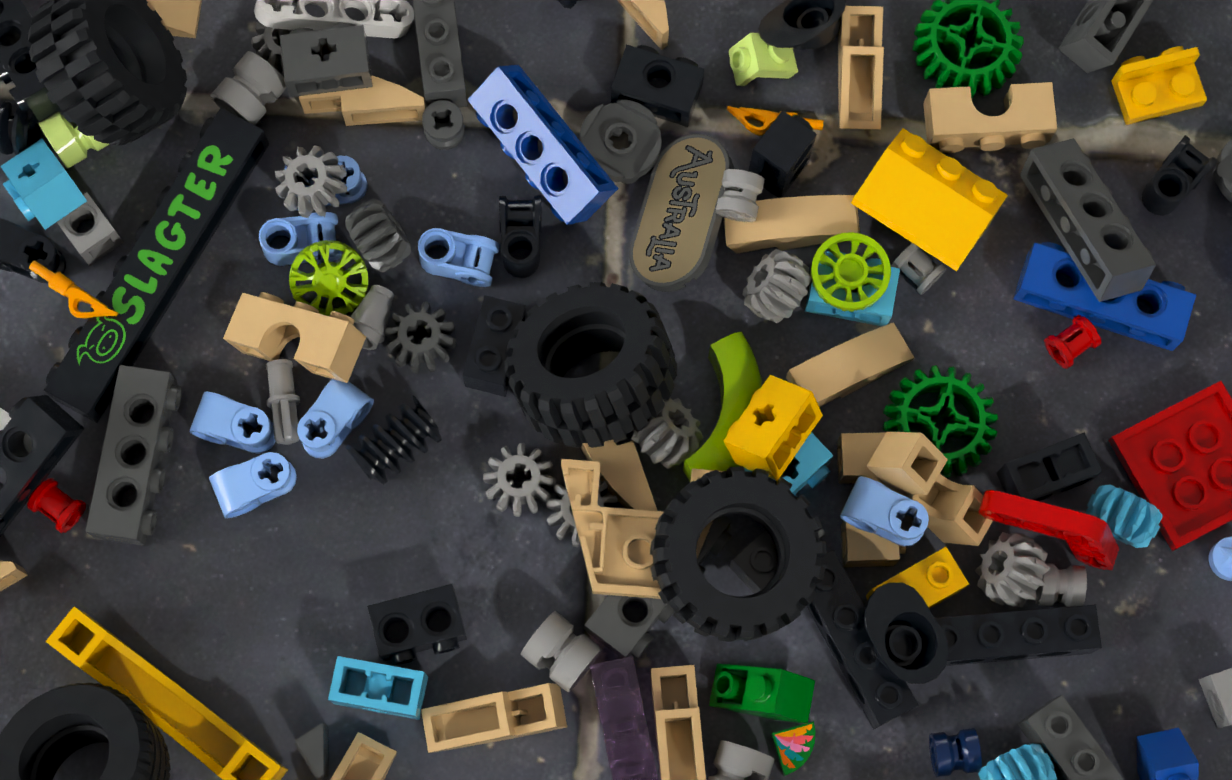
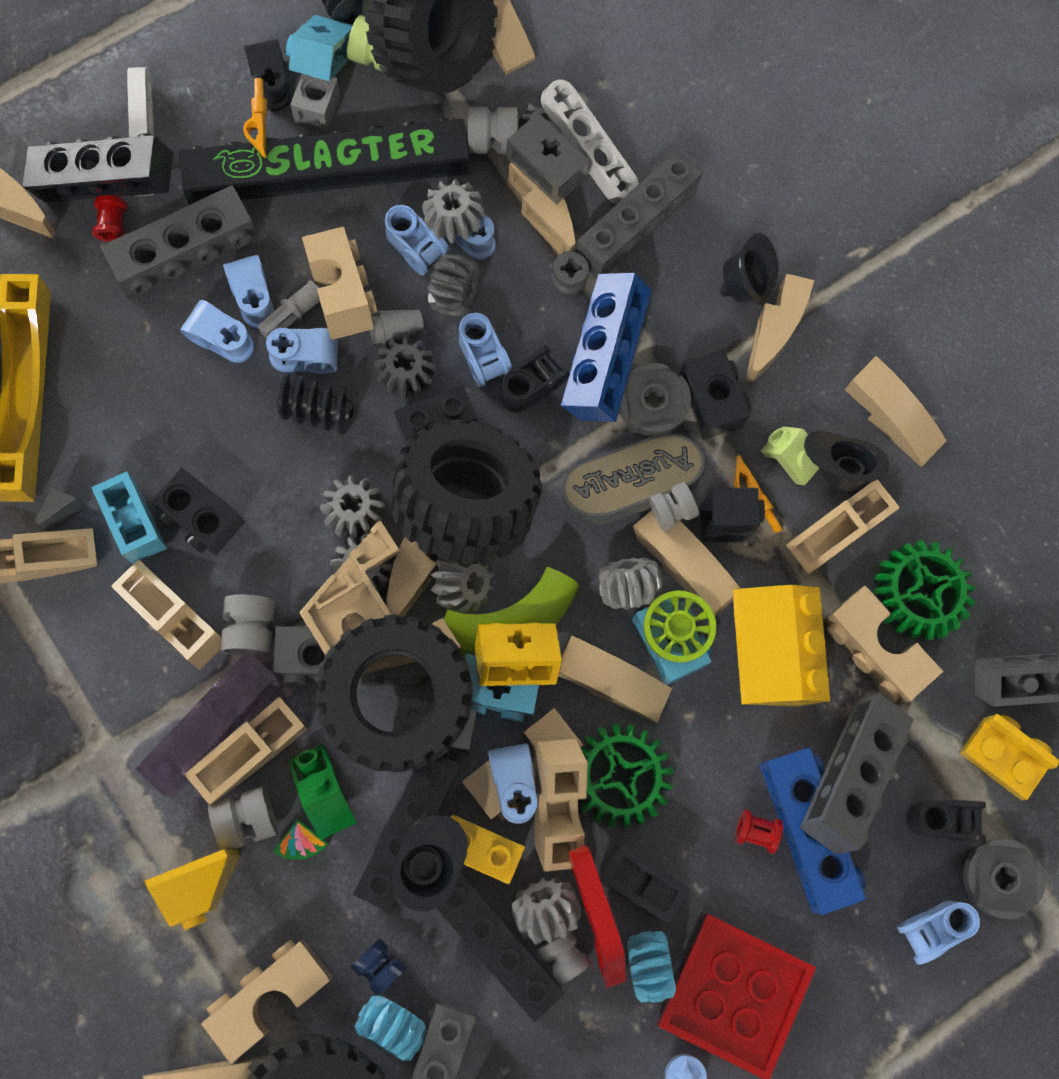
camera: 45 degrees right, 0 degrees up
lime wheel [289,240,368,316] -> none
light grey bush [891,243,947,295] -> none

